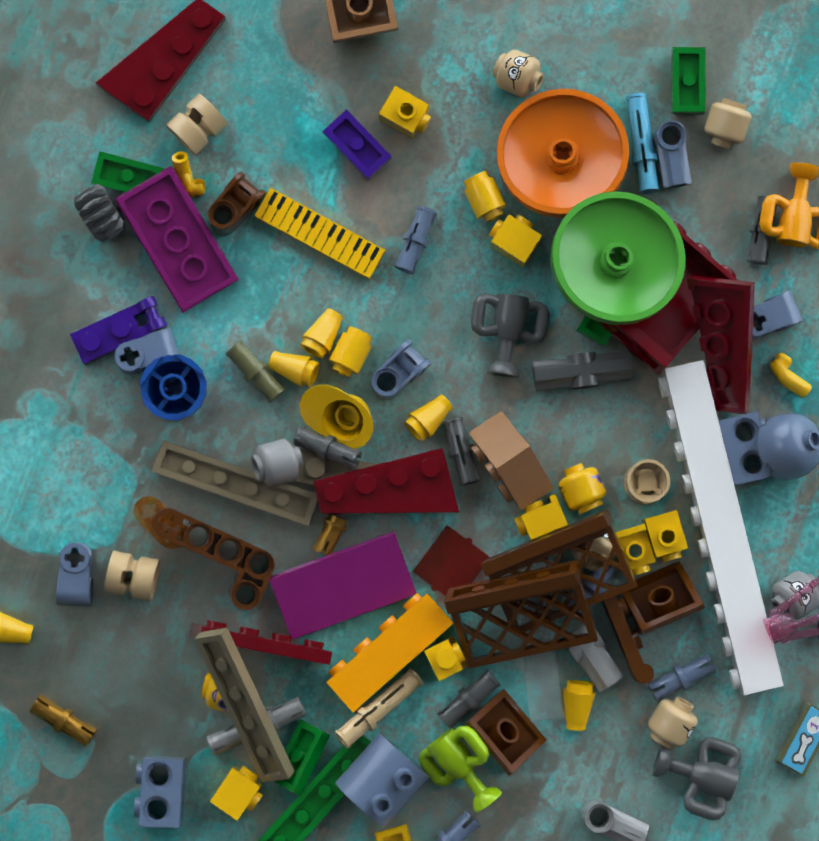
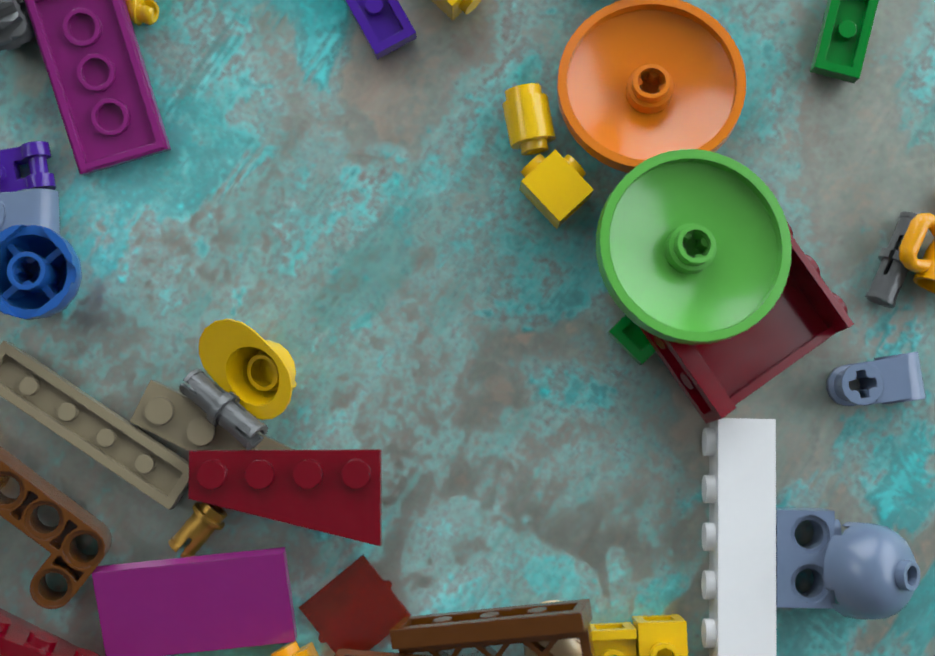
camera: 15 degrees right, 0 degrees up
reddish brown piece [208,171,267,235] -> none
olive pin [225,340,285,403] -> none
light grey head [251,439,303,486] -> none
yellow tile [255,187,386,280] -> none
yellow cone [268,351,320,388] -> none
yellow cone [300,308,344,359] -> none
yellow brick [329,326,373,378] -> none
sand blue piece [371,339,432,400] -> none
sand blue pin [394,206,437,275] -> none
yellow cone [404,394,453,442] -> none
dark grey pin [443,417,480,486] -> none
medium nougat brick [469,411,554,511] -> none
dark grey piece [471,293,550,378] -> none
yellow brick [514,494,568,541] -> none
dark grey piece [532,350,635,391] -> none
yellow head [558,463,607,515] -> none
tan wheel [623,459,670,505] -> none
medium azure pin [626,93,660,194] -> none
sand blue piece [653,120,692,189] -> none
dark red wing [687,275,755,414] -> none
tan head [704,98,752,149] -> none
yellow arm [770,353,812,398] -> none

